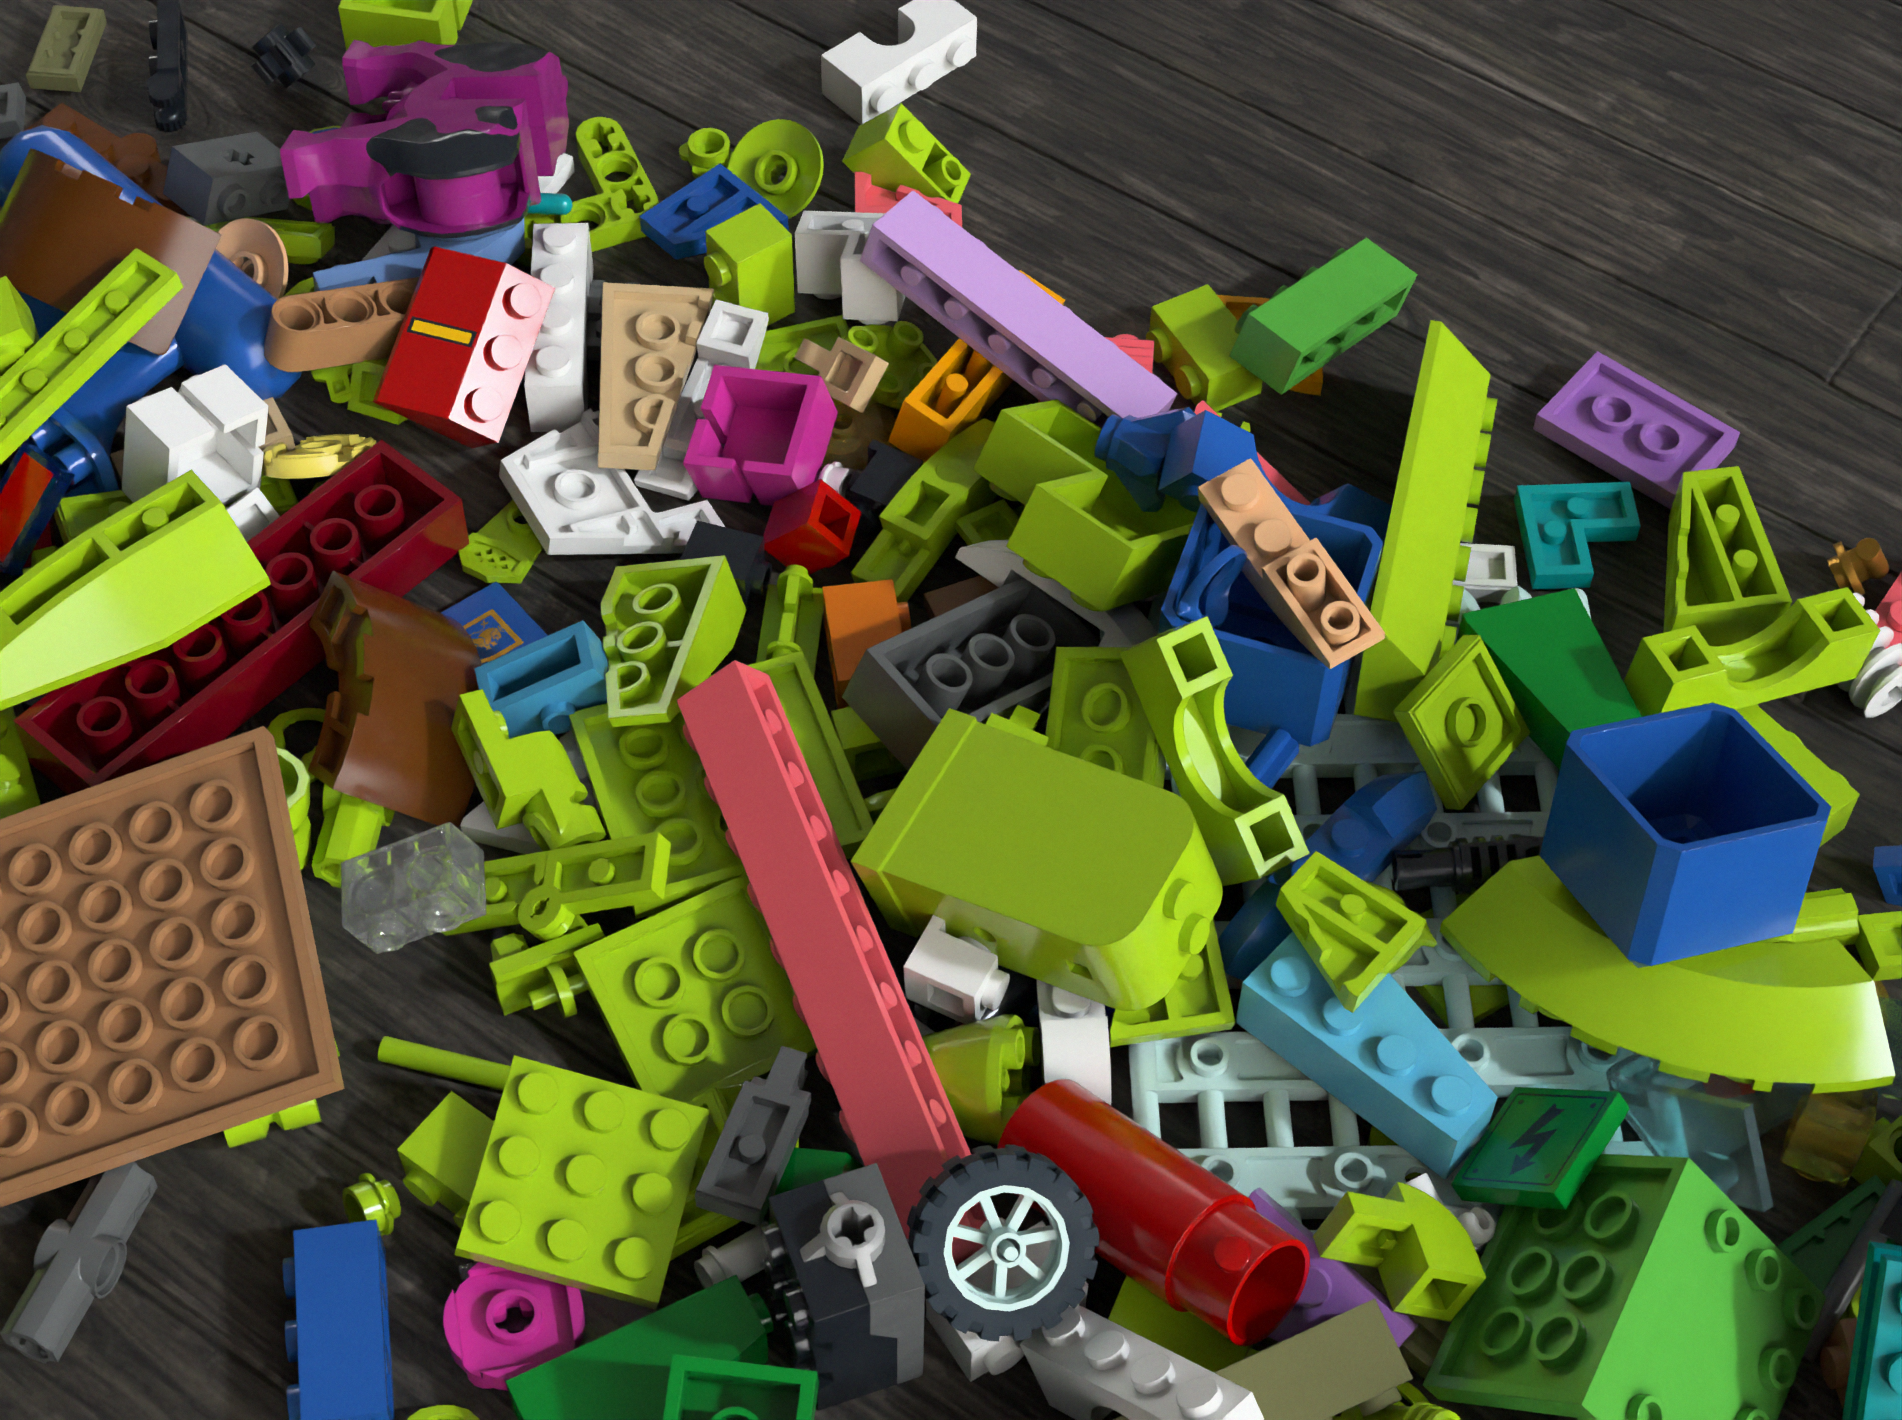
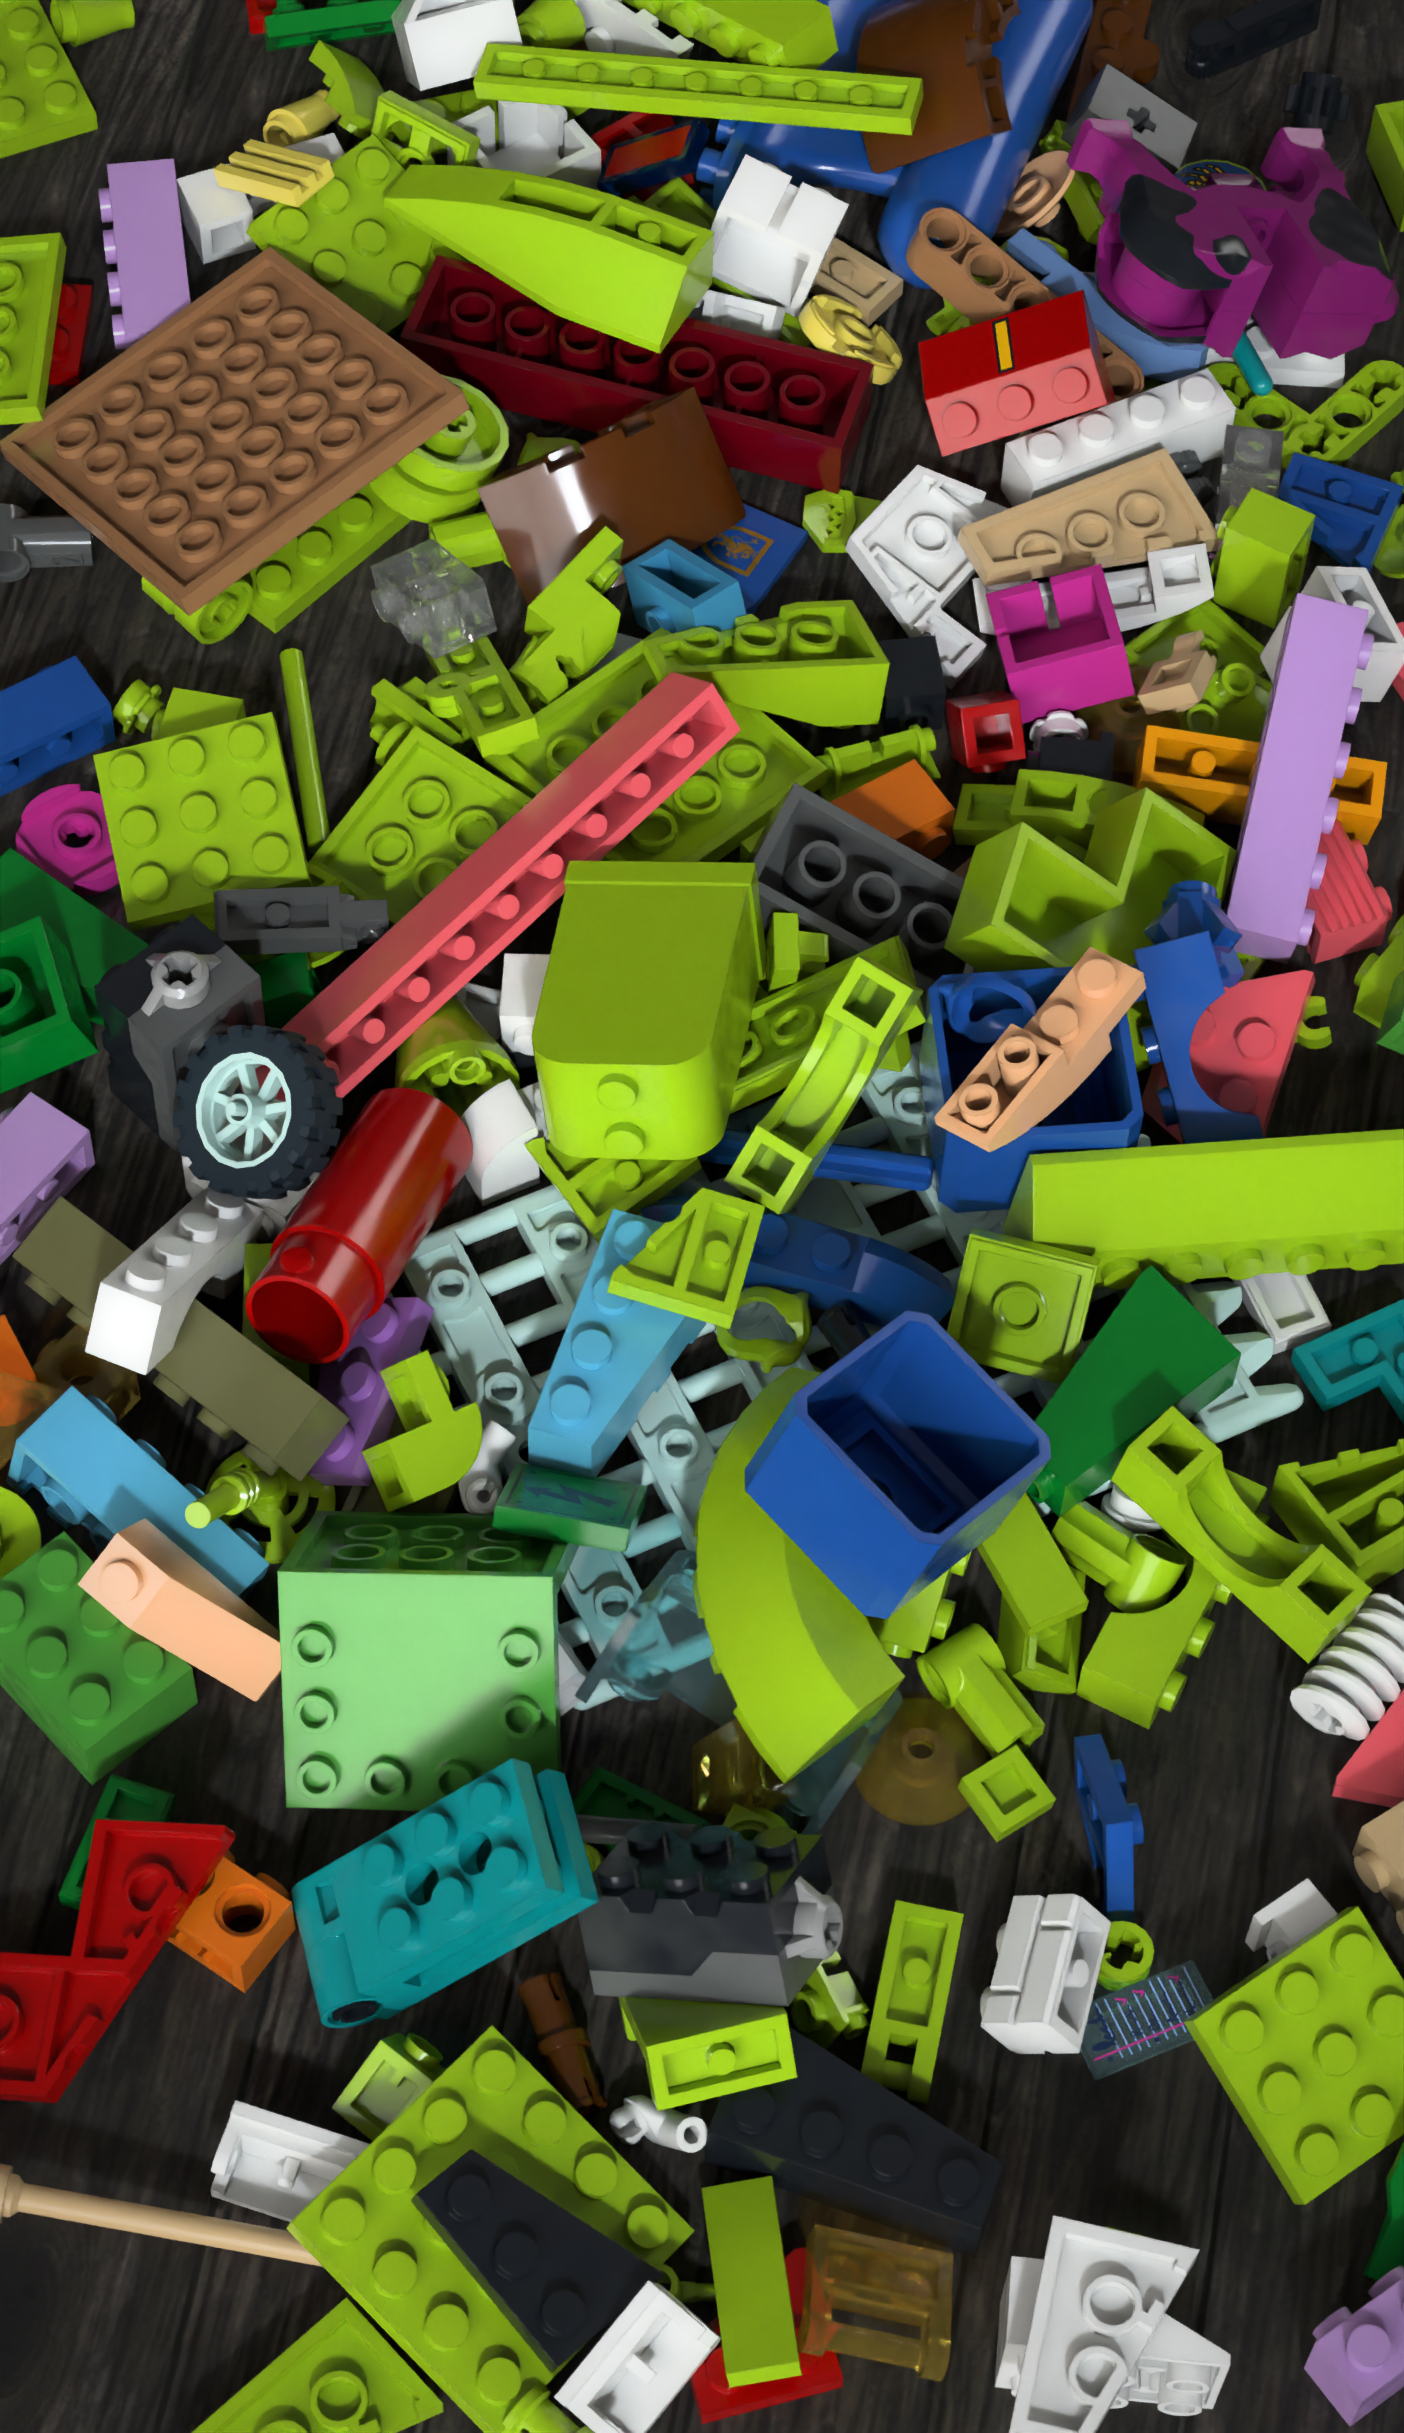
camera: 65 degrees right, 5 degrees up
none -> clear brick [1209,424,1284,559]

